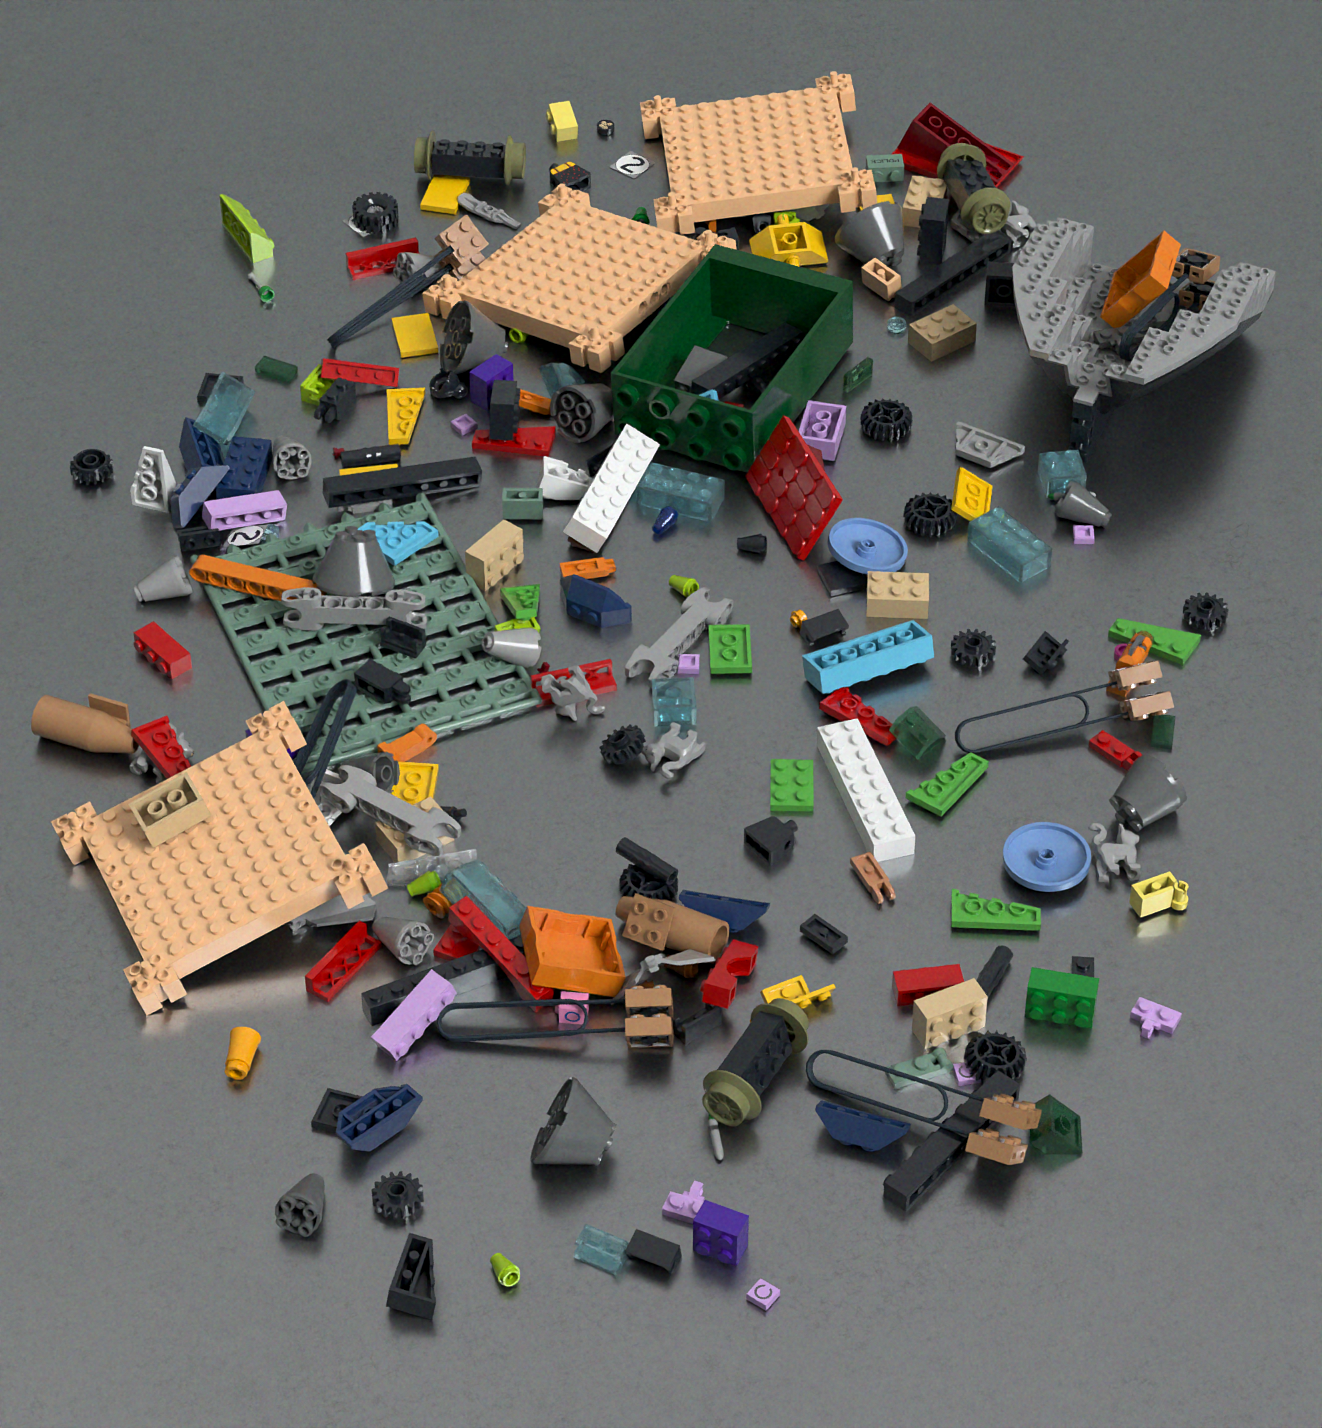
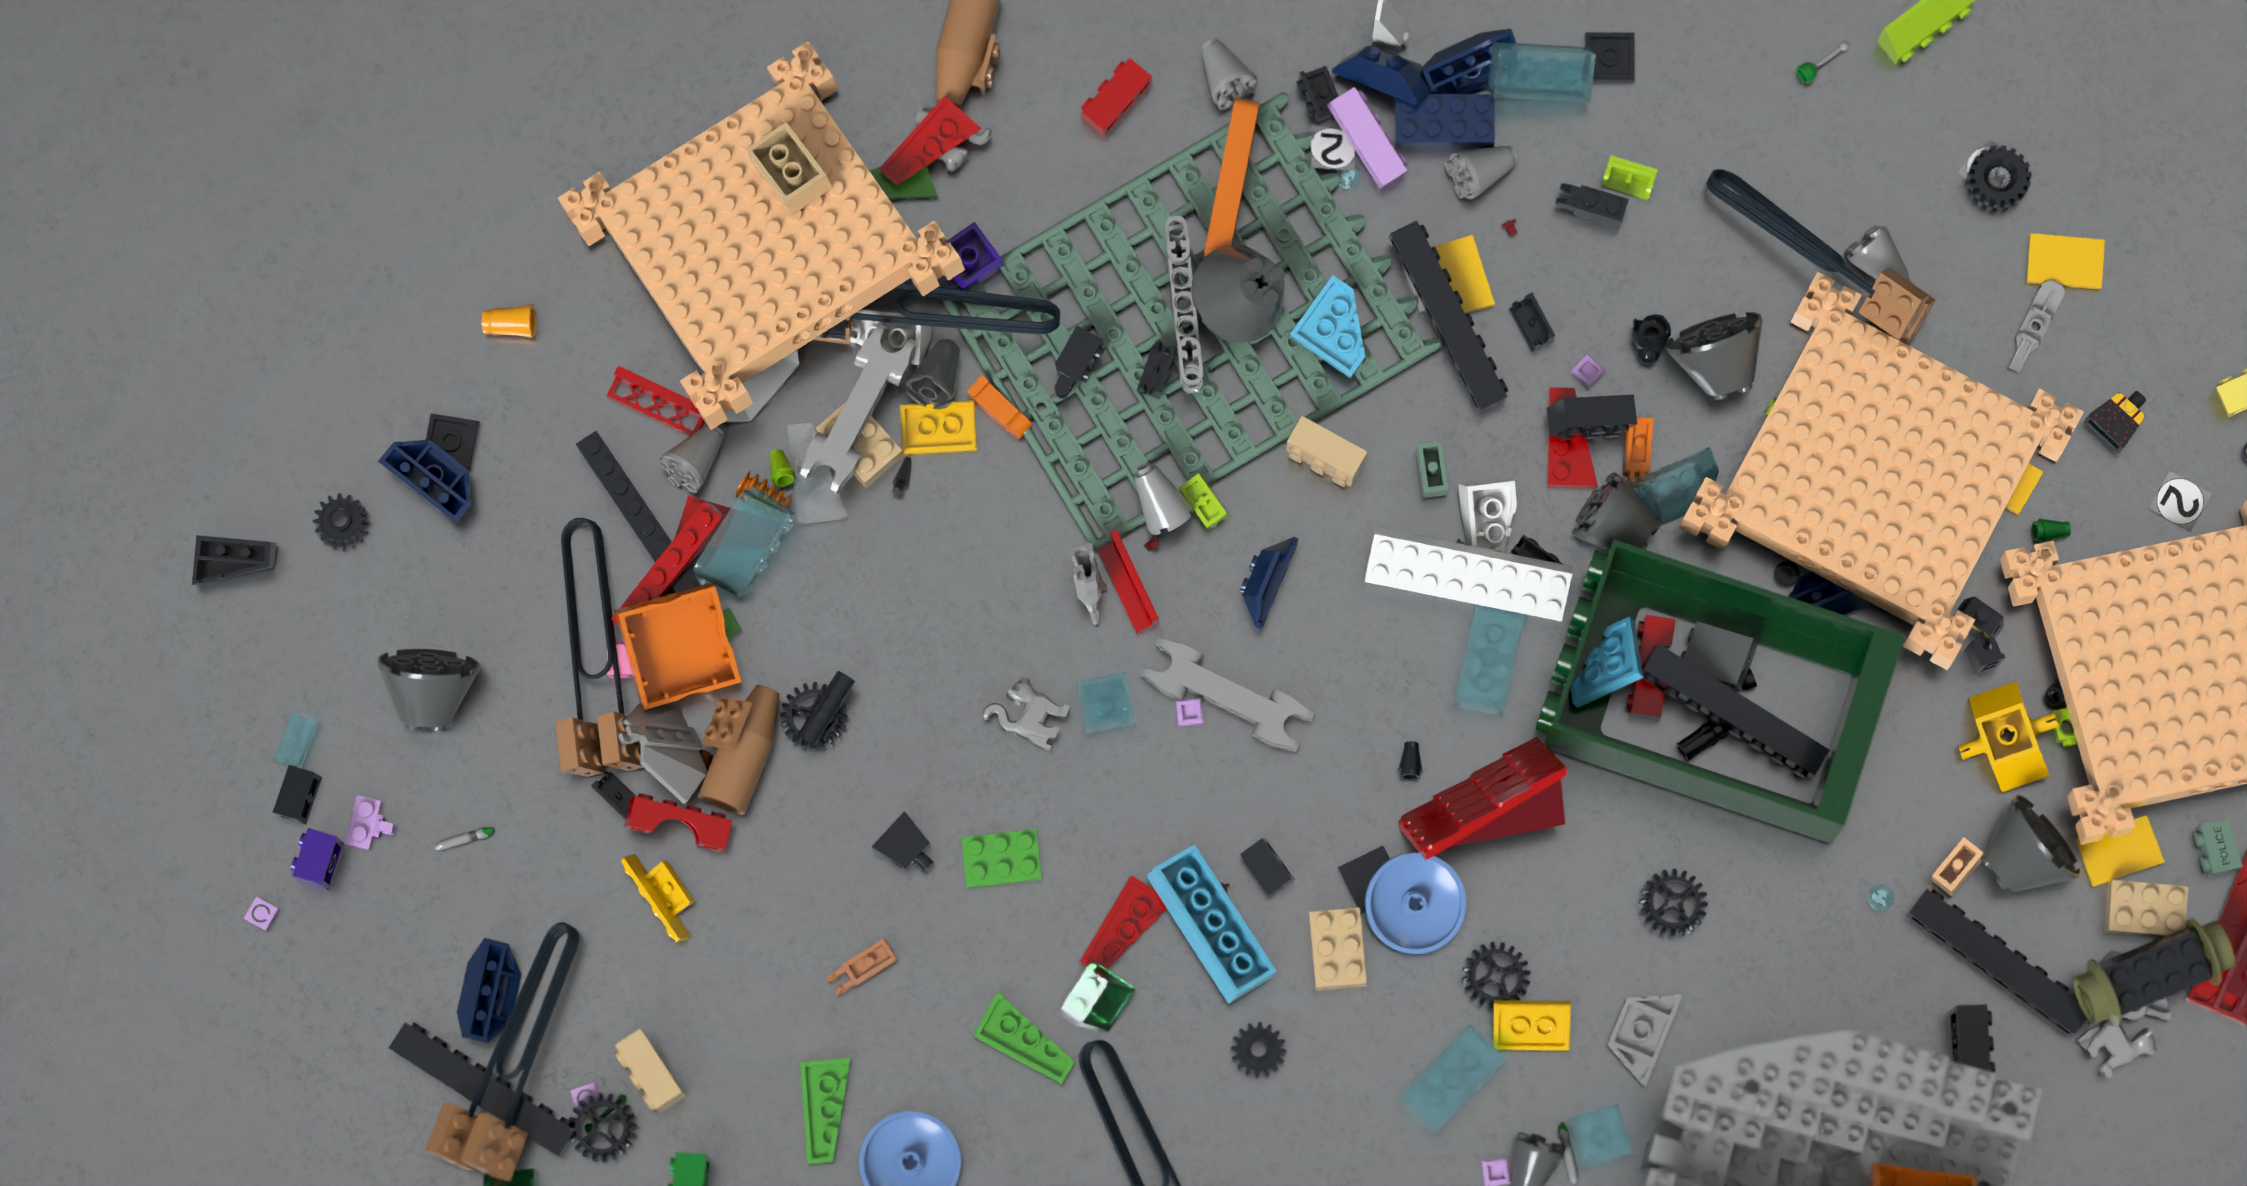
camera: 85 degrees right, 35 degrees up
clear green tile [255,356,298,382] -> none
dark grey cone [275,1173,325,1237] -> none
red fence [320,358,399,387] -> none
black axle [340,444,401,468] -> none
red fence [345,237,420,280] -> none
lavender brick [371,969,457,1061] -> none
yellow wing [387,387,425,445] -> none
yellow tile [391,313,439,358] -> none
black brick [414,130,526,186] -> none
dark purple brick [469,354,514,412] -> none
lime cone [490,1253,520,1287] -> none
bright green wing [500,584,540,621] -> none
orange hinge [560,557,616,579] -> none
black gear [599,724,646,764] -> none
clear blue cone [652,506,679,535] -> none
lime cone [669,575,699,598] -> none
dark blue wedge [679,890,770,932] -> none
brick [702,998,809,1126] -> none
bright green plate [708,624,752,674] -> none
light orange plate [790,609,808,629] -> none
lavender brick [798,400,846,461] -> none
black plate [800,914,848,954] -> none
white brick [817,718,915,862] -> none
clear green tile [843,357,873,392] -> none
sand green plate [885,1048,954,1089] -> none
red brick [892,964,964,1006] -> none
tan brick [908,304,977,362] -> none
black brick [917,197,949,265] -> none
black axle [976,945,1013,997] -> none
black bracket [1023,631,1069,675] -> none
none -> black hinge [1509,293,1555,352]

